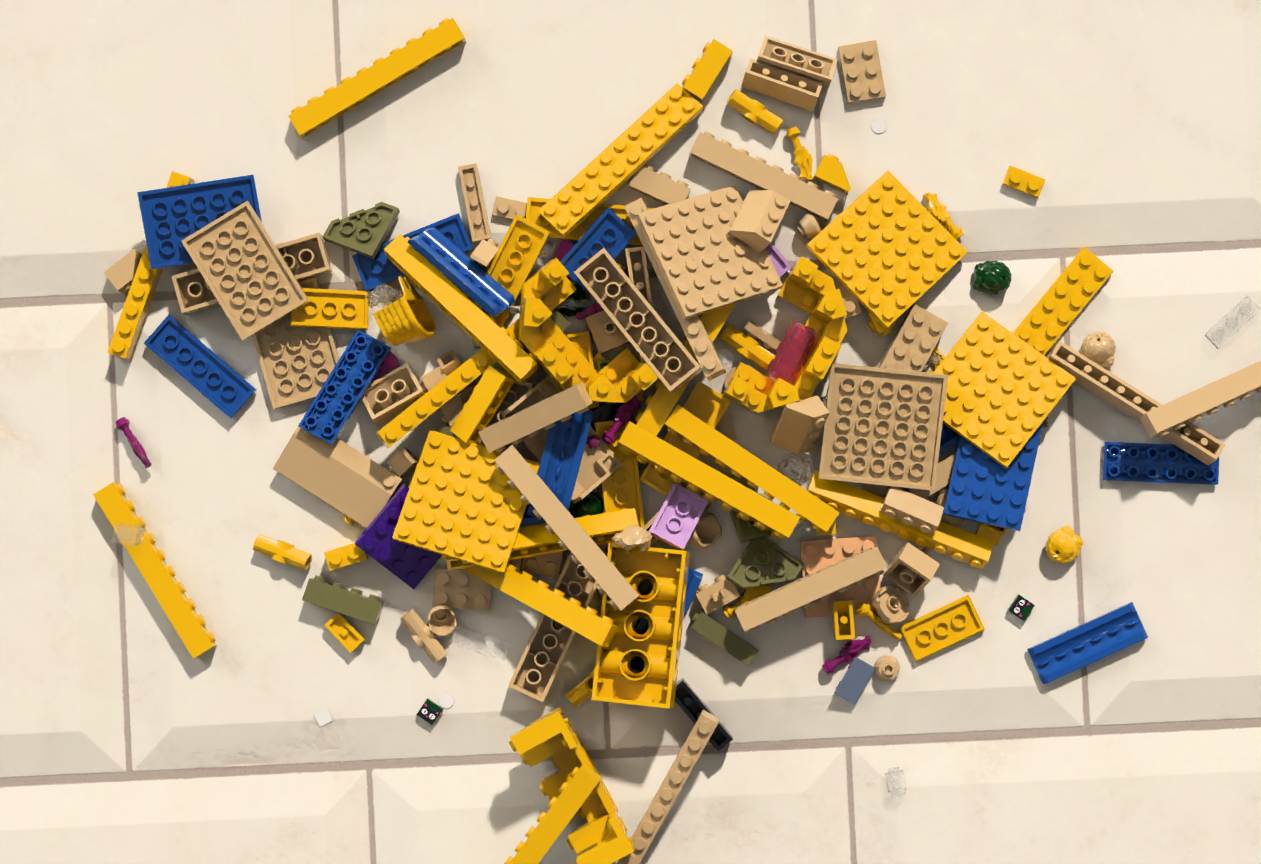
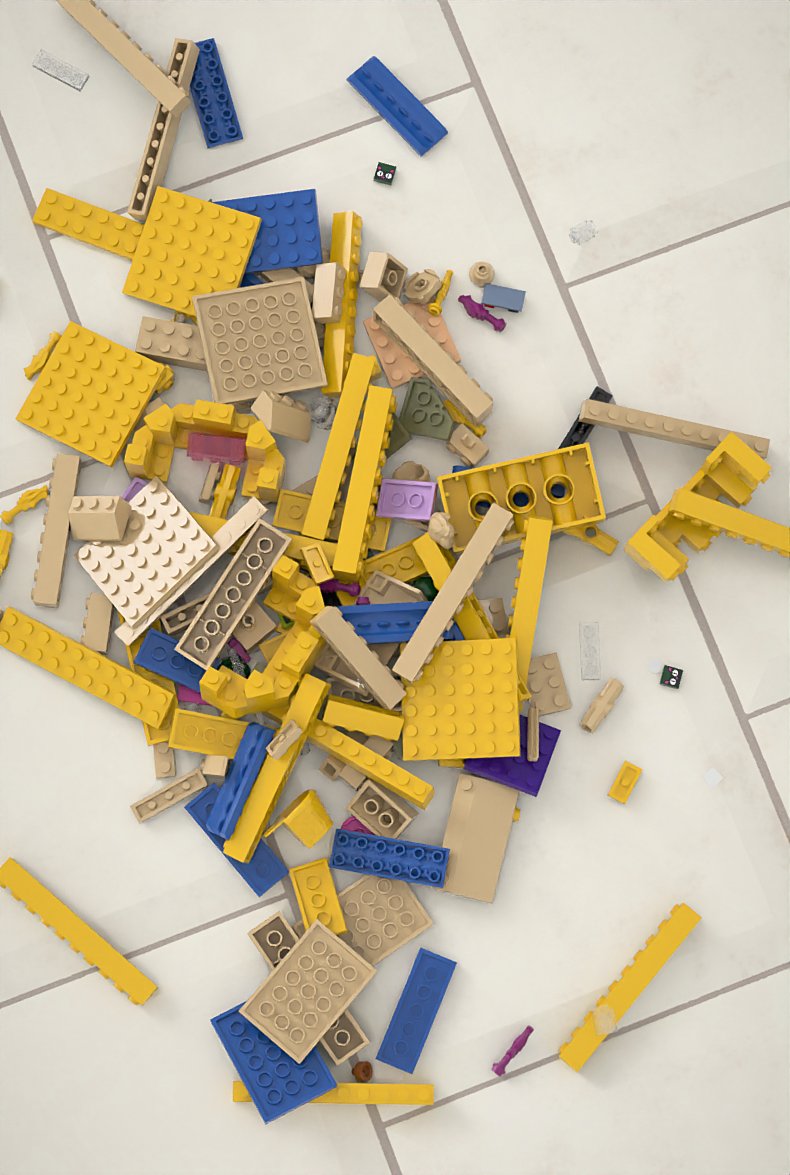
camera: 110 degrees left, 10 degrees down
tan slope [104,249,140,292] -> none
yellow piece [253,534,312,570] -> none
olive brick [302,575,384,625] -> none
olive plate [323,202,400,259] -> none
yellow brick [324,543,369,571] -> none
clear hair [366,284,404,308] -> none
tan slope [387,447,418,477] -> none
tan hair [427,605,457,636] -> none
tan brick [508,552,598,702] -> none
olive brick [690,611,759,666] -> none
tan cone [797,214,821,239] -> none
yellow slope [813,154,851,194] -> none
yellow slope [832,600,855,640] -> none
yellow tile [899,595,985,662] -> none
dark green hair [973,261,1012,295] -> none
yellow piece [975,523,1007,546] -> none
yellow hair [1045,525,1084,564] -> none
tan hair [1081,332,1116,367] -> none
none -> tan plate [266,719,303,761]
none -> yellow plate [300,542,334,586]
none -> dark orange tile [352,1061,373,1082]
none -> tan axle [527,707,539,762]

